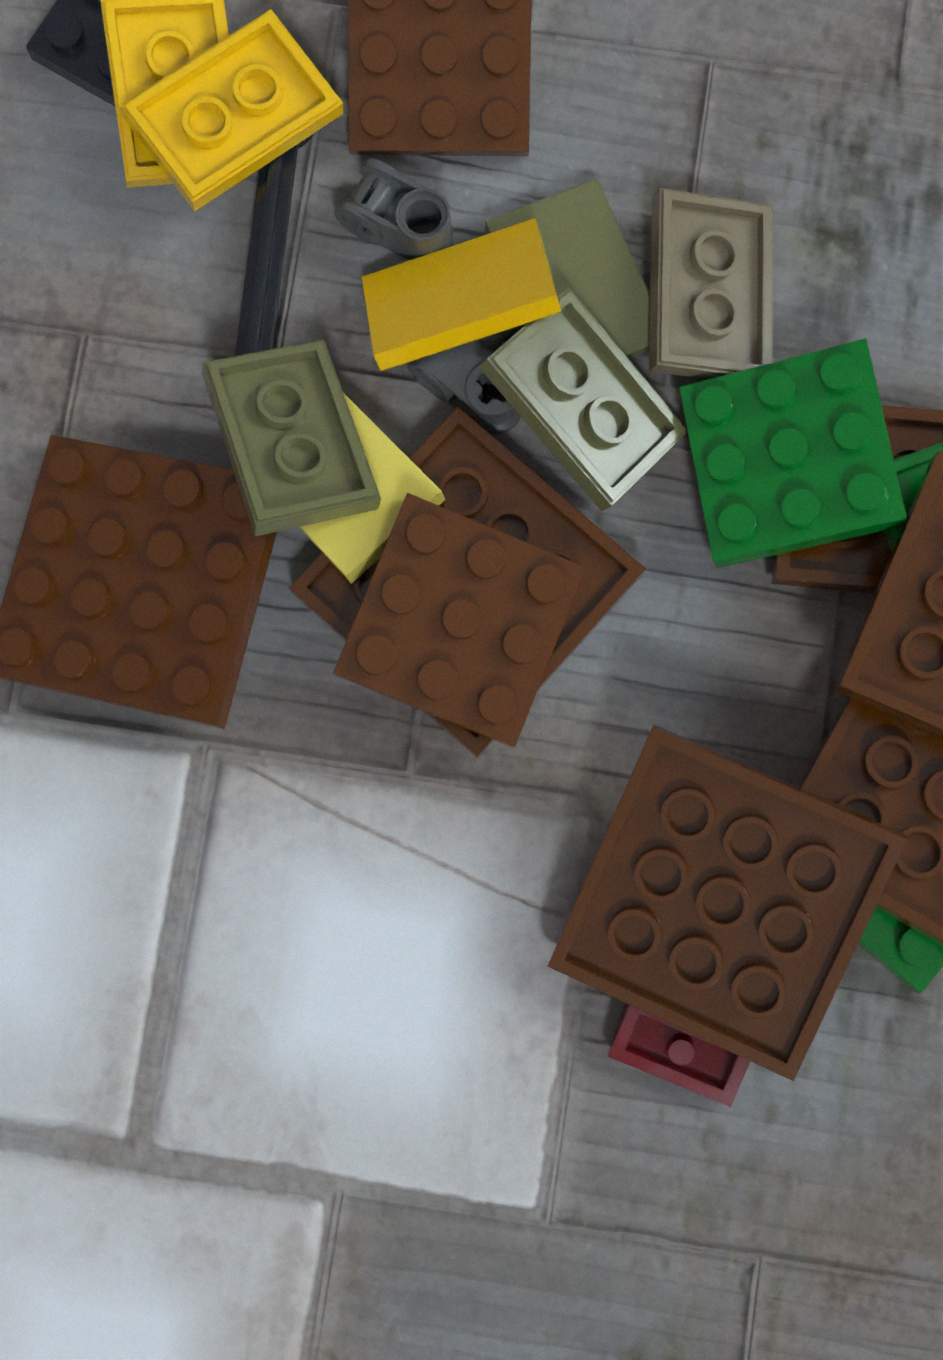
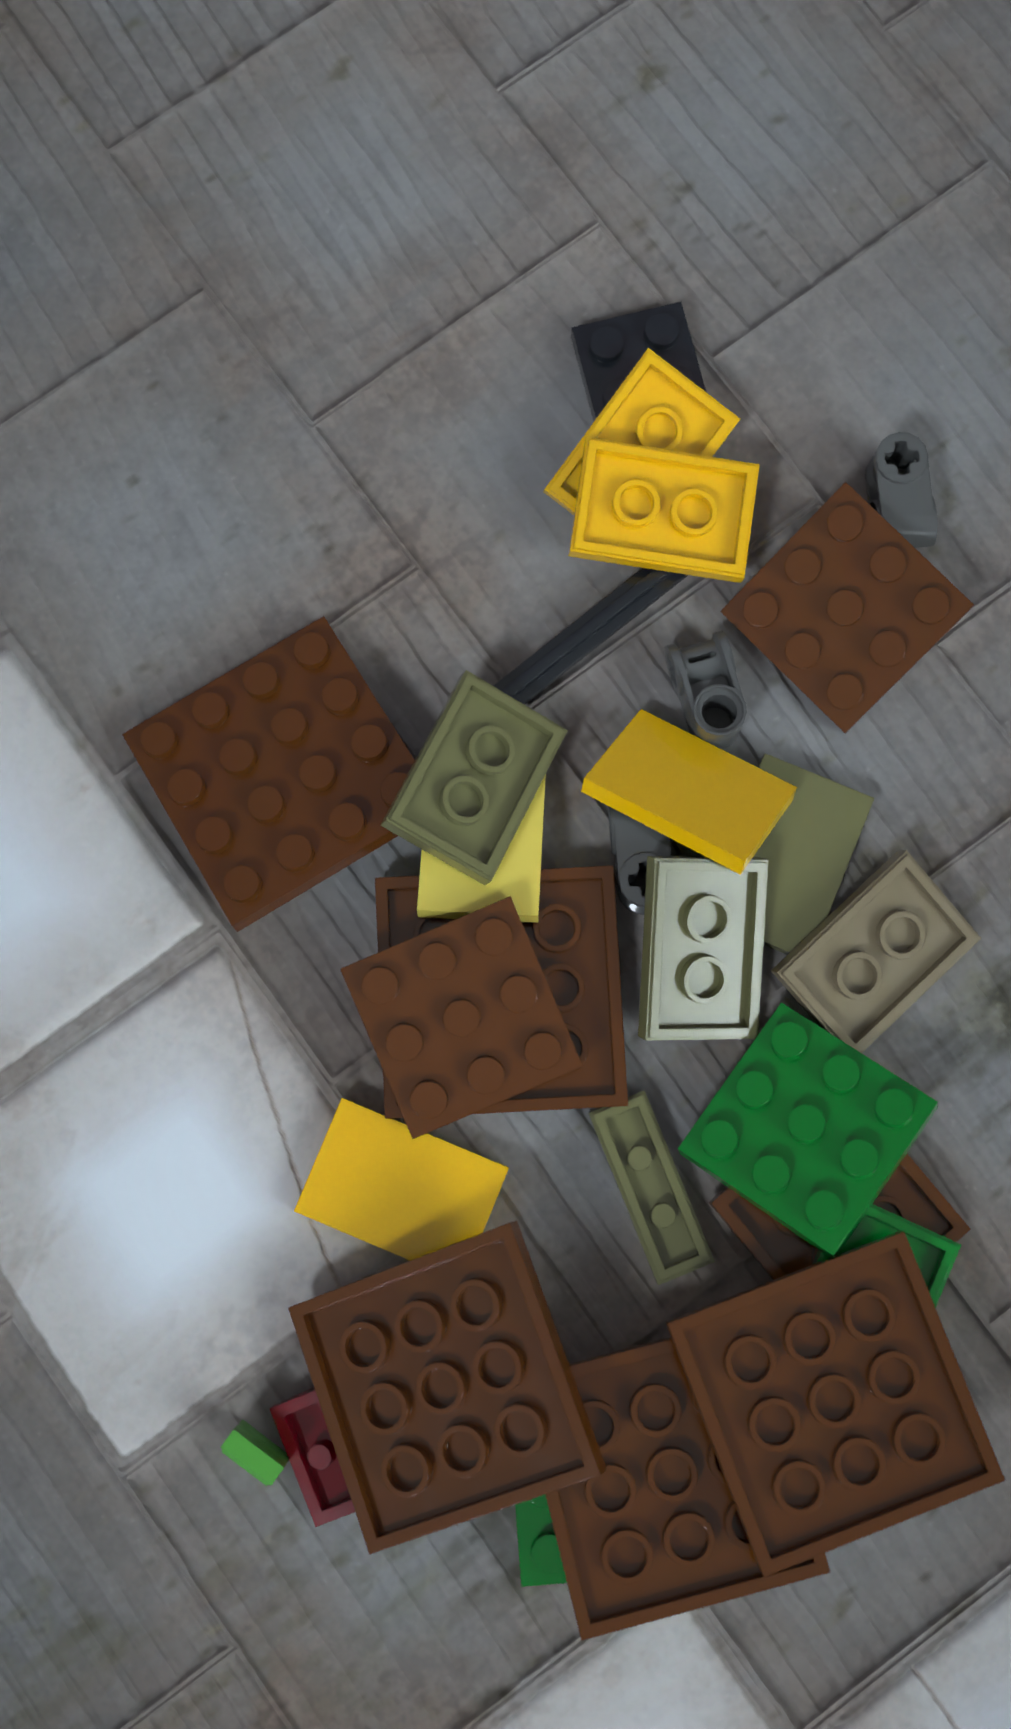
camera: 45 degrees right, 0 degrees up
none -> bright green tile [220,1419,289,1486]
none -> yellow tile [294,1098,509,1261]
none -> olive tile [588,1090,715,1285]

